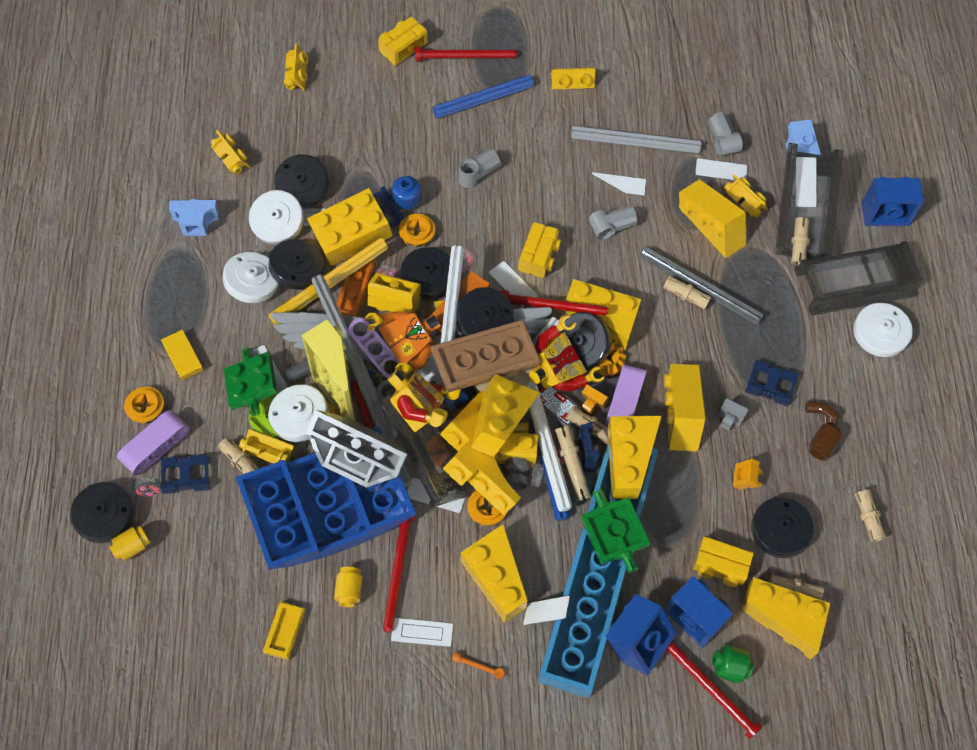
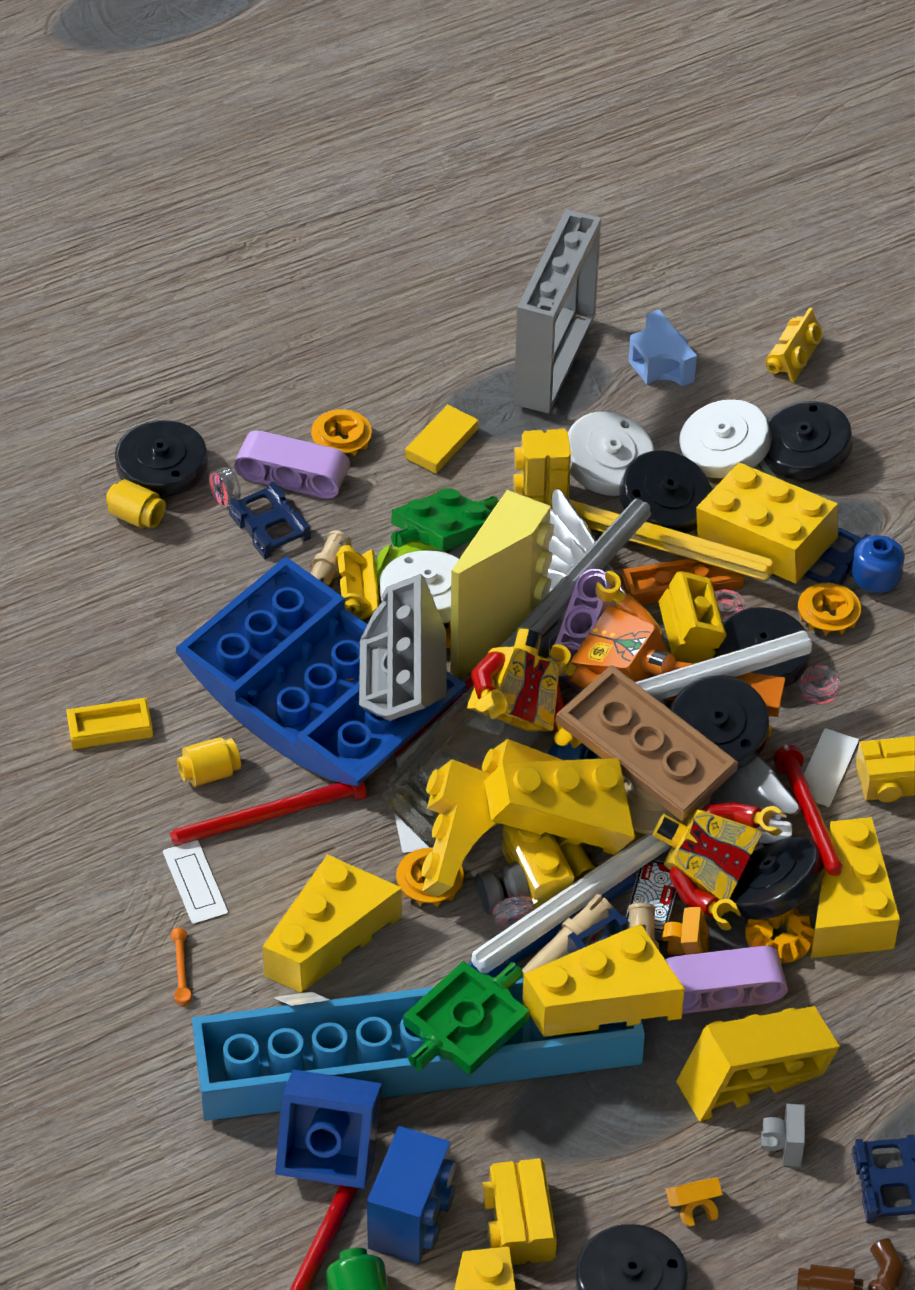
camera: 65 degrees right, 15 degrees down
none -> yellow brick [513,429,571,510]
none -> light grey window [514,209,601,414]

